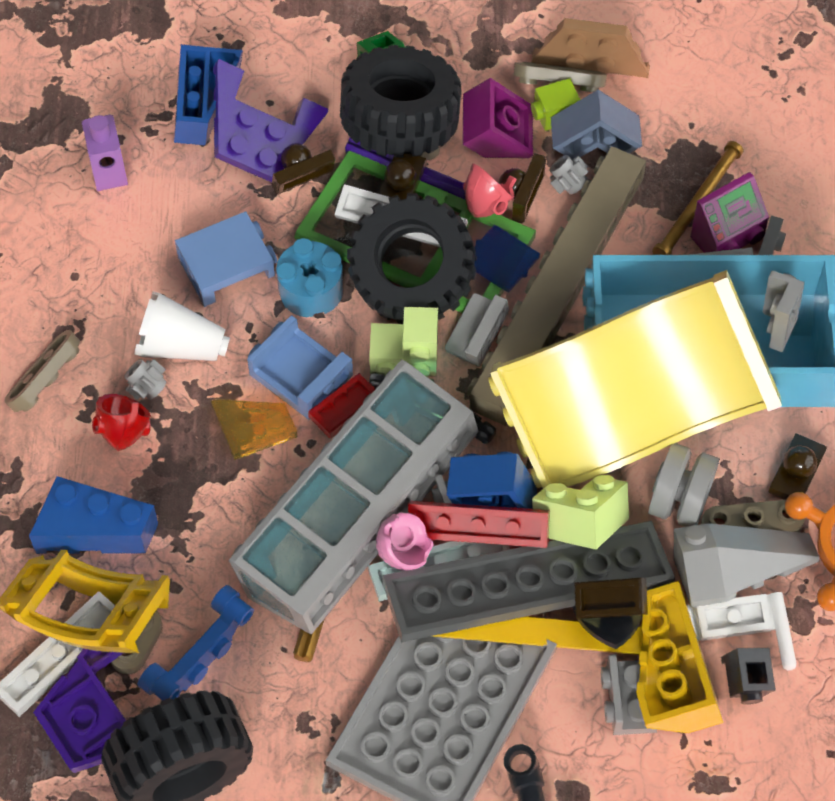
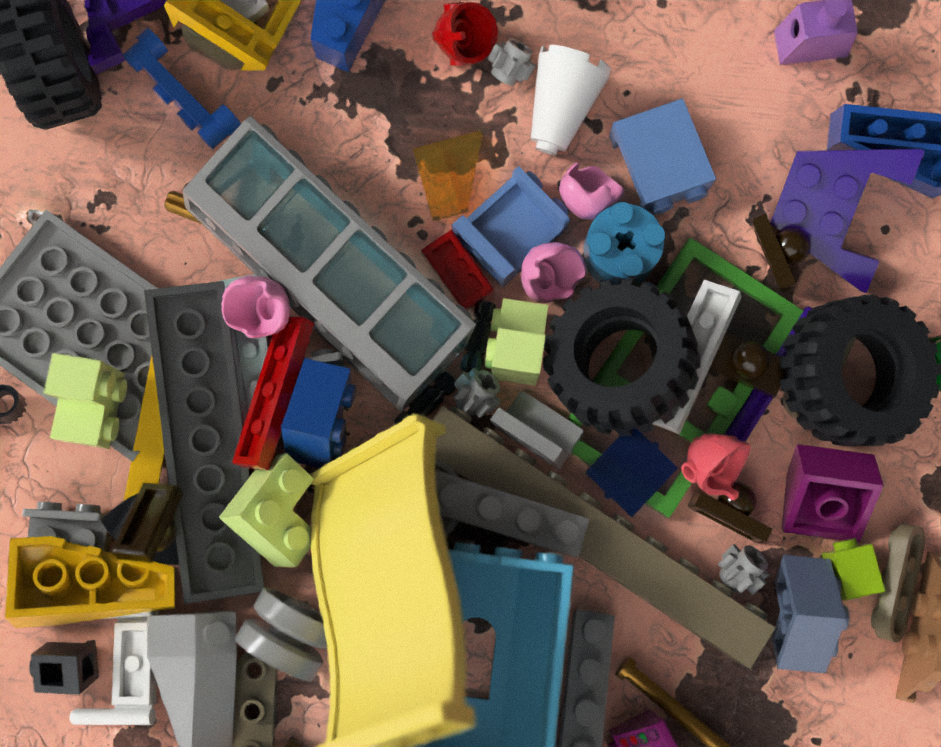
camera: 95 degrees right, 20 degrees up
none -> yellowish green brick [44,353,127,449]
none -> light grey plate [435,471,589,558]
none -> light grey gear [453,368,501,418]
none -> bright pink hair [521,242,586,303]
none -> bright pink hair [559,162,625,220]

